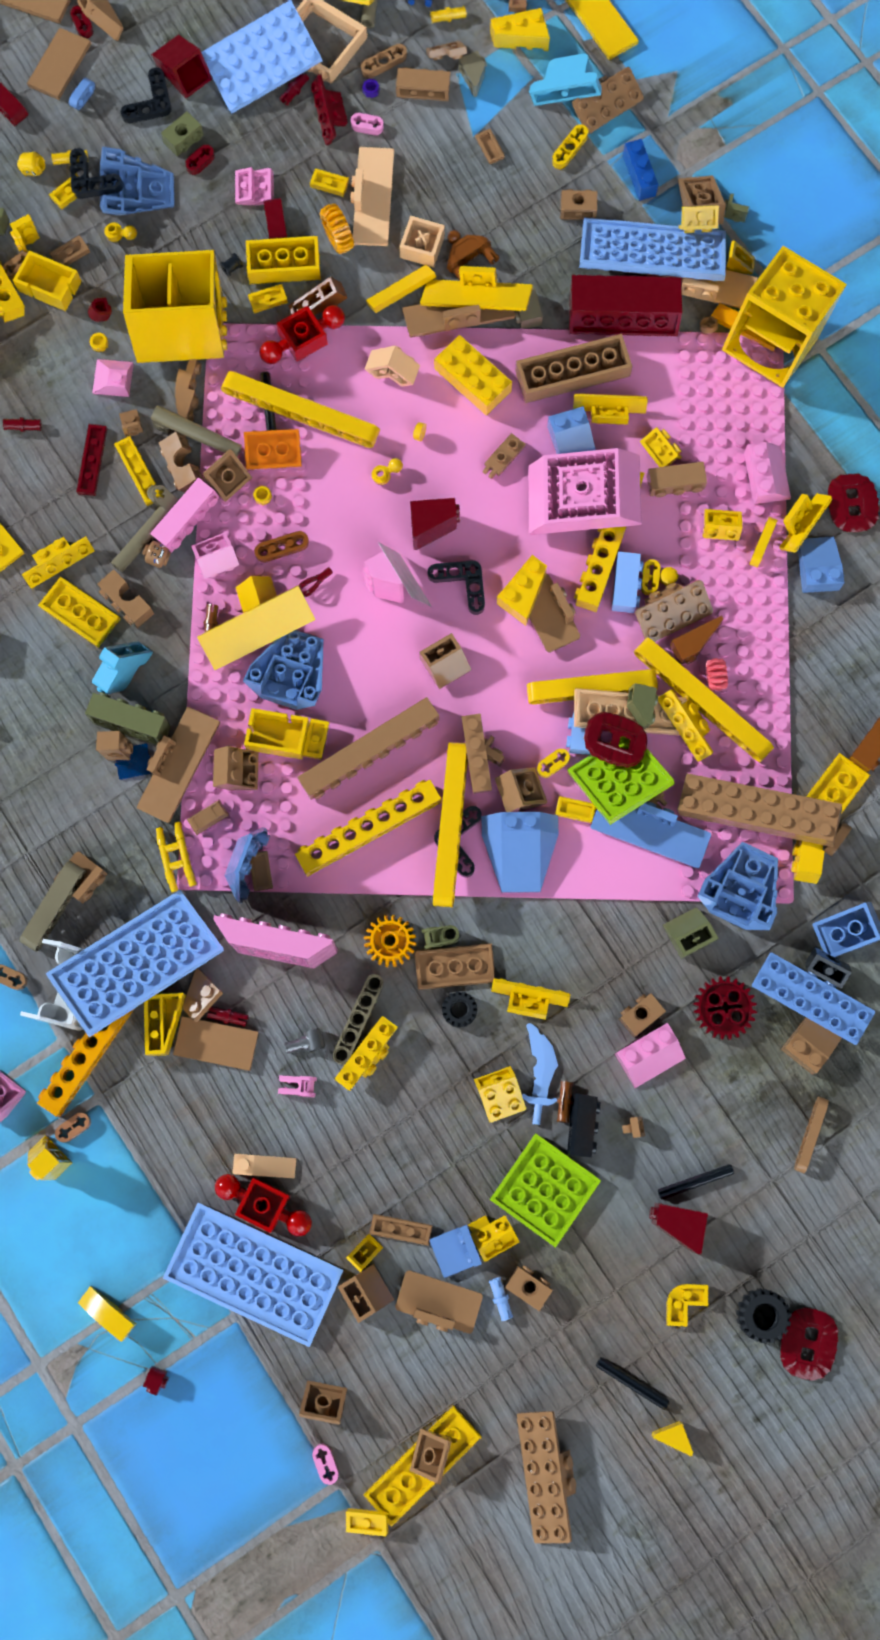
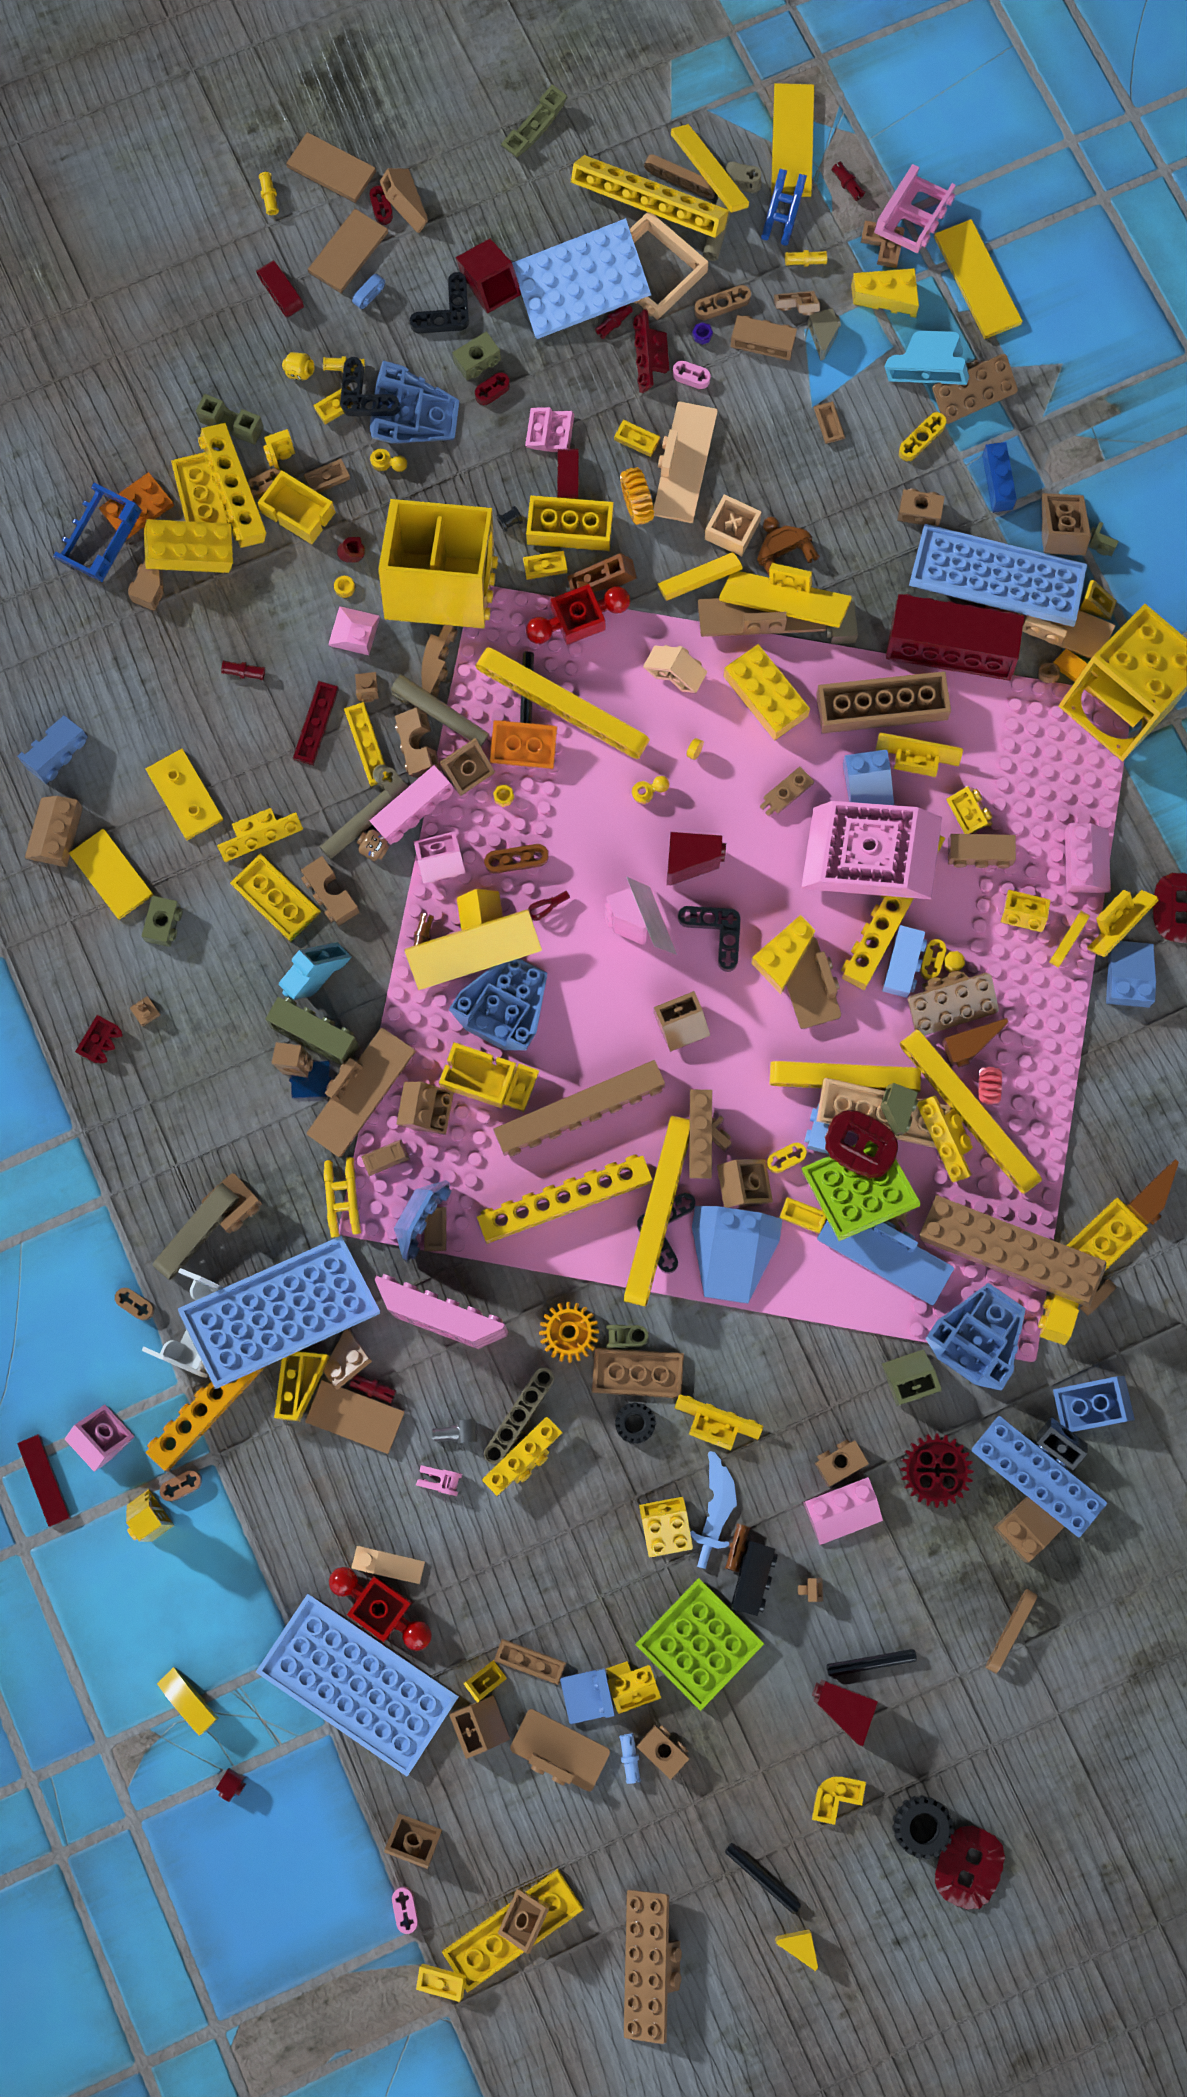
camera: 10 degrees right, 0 degrees up
yellow bracket [679,205,719,233] -> none

